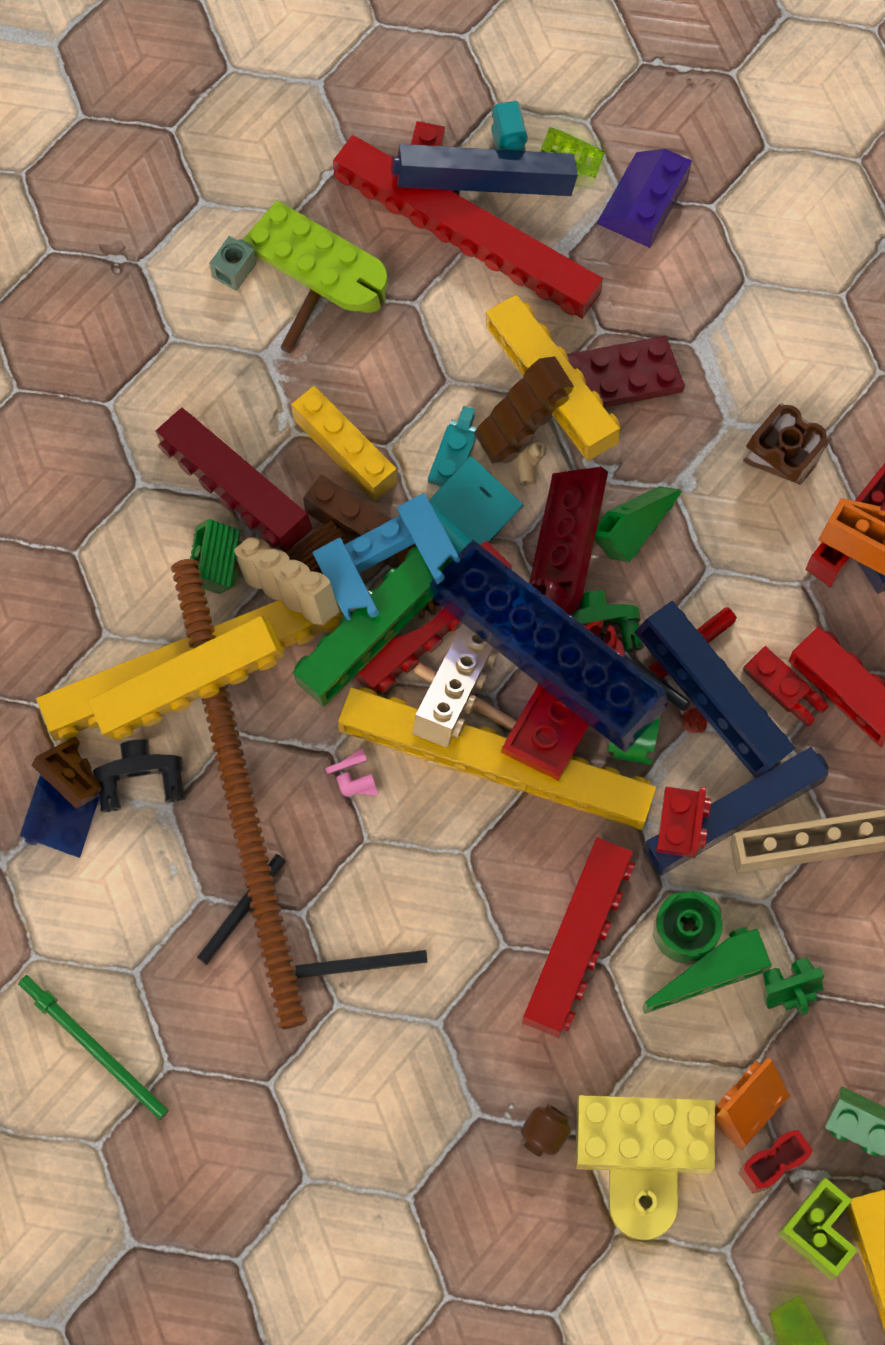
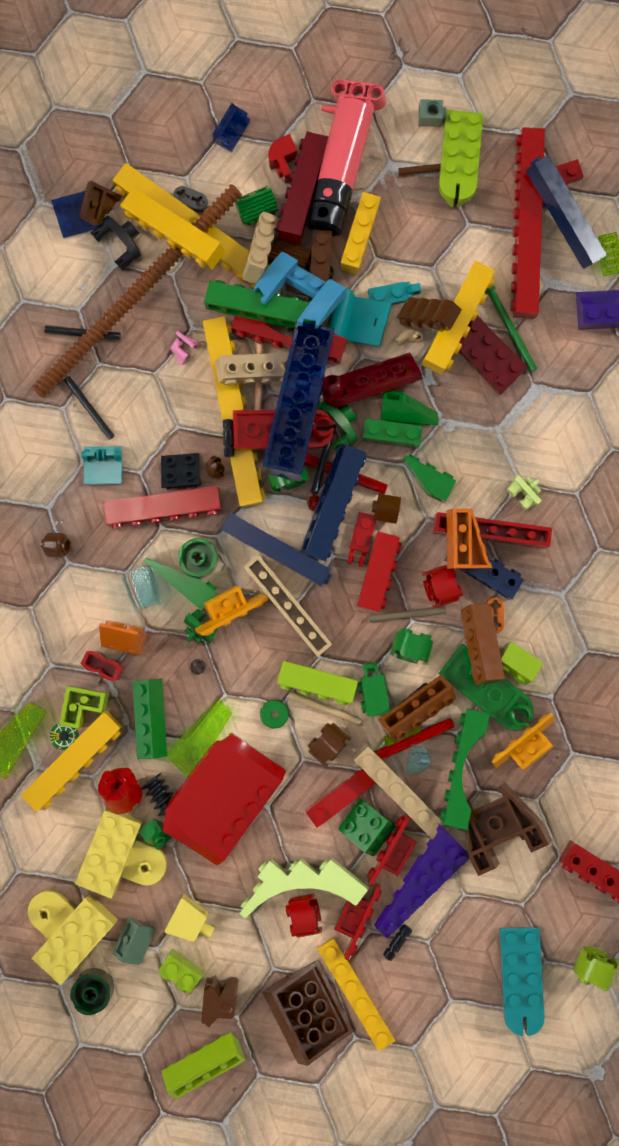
camera: 60 degrees right, 15 degrees up
teal brick [491,101,528,151] -> none
light yellow brick [576,1095,715,1241] -> none
red bracket [656,786,711,858] -> none
reddish brown piece [743,403,832,485] -> none
none -> piece [50,723,78,750]
none -> teal hinge [81,446,122,485]
none -> clear light blue brick [130,565,162,609]
none -> black hinge [161,453,201,490]
none -> dark grey beam [173,186,208,213]
none -> clear smoke hinge [190,659,206,675]
none -> light orange bracket [195,585,268,636]
none -> reddish brown plate [206,456,225,479]
none -> clear blue hinge [213,103,250,152]
none -> black axle [223,419,234,457]
none -> red brick [268,134,297,184]
none -> coral piece [306,79,387,236]
none -> green brick [362,418,423,449]
none -> reddish brown brick [371,493,401,524]
none -> green slope [402,454,456,503]
none -> green bar [485,284,537,372]
none -> yellowish green hips [507,475,542,510]

